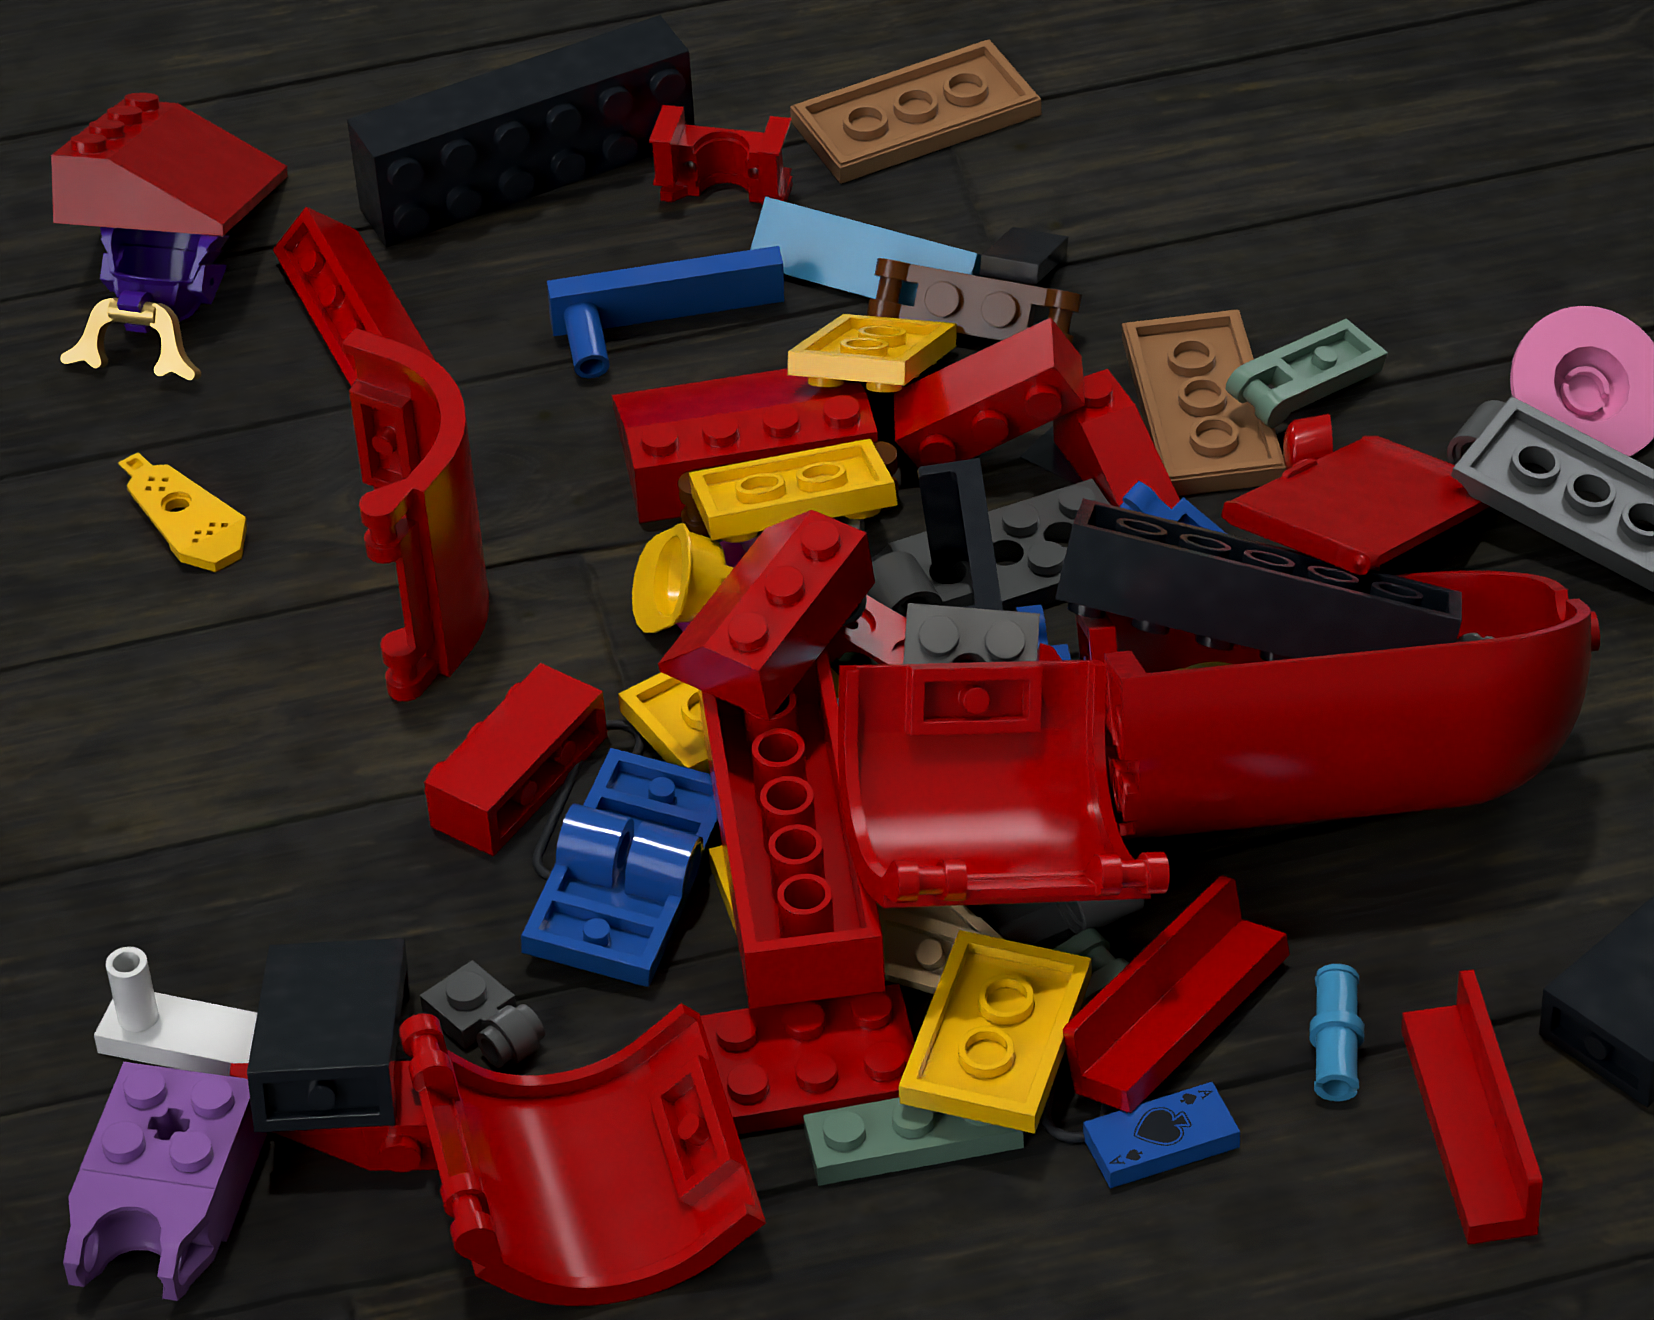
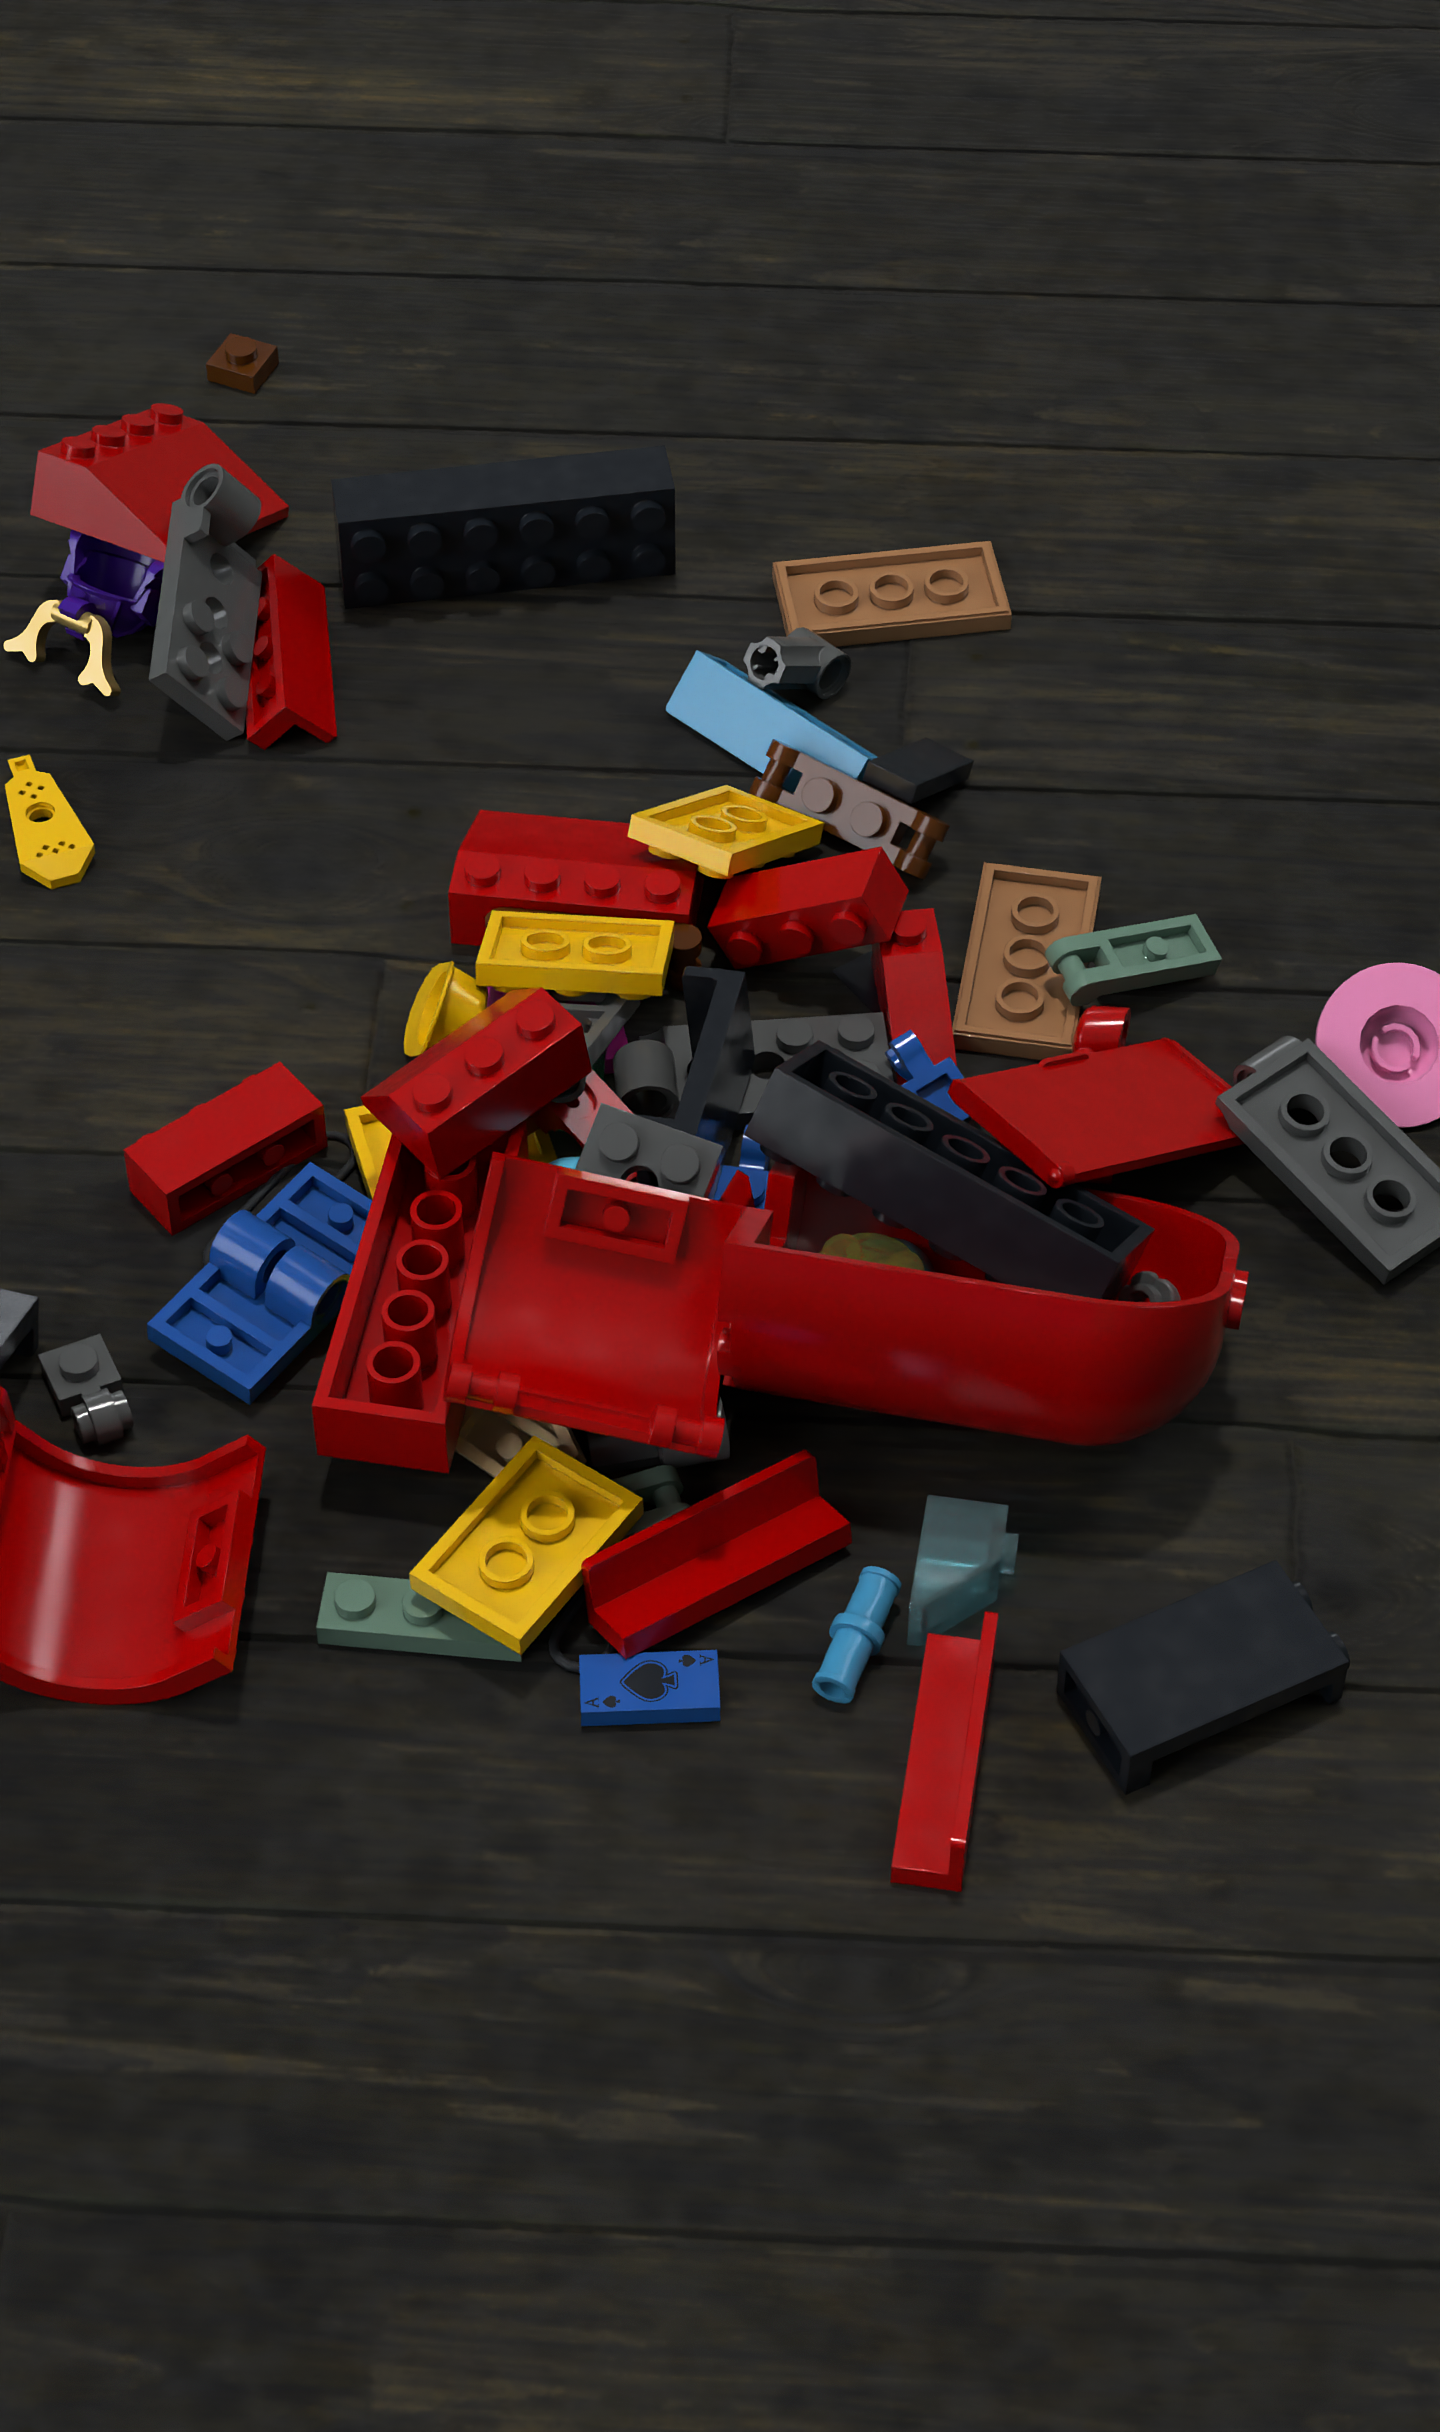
camera: 15 degrees right, 5 degrees up
red hinge [342,328,489,701] -> none
blue piece [547,246,784,378] -> none
red piece [649,105,793,205] -> none
red plate [700,984,915,1135] -> none
none -> dark grey hinge [149,464,262,741]
none -> reddish brown plate [206,333,279,394]
none -> dark grey piece [743,627,852,699]
none -> clear light blue slope [907,1495,1019,1646]

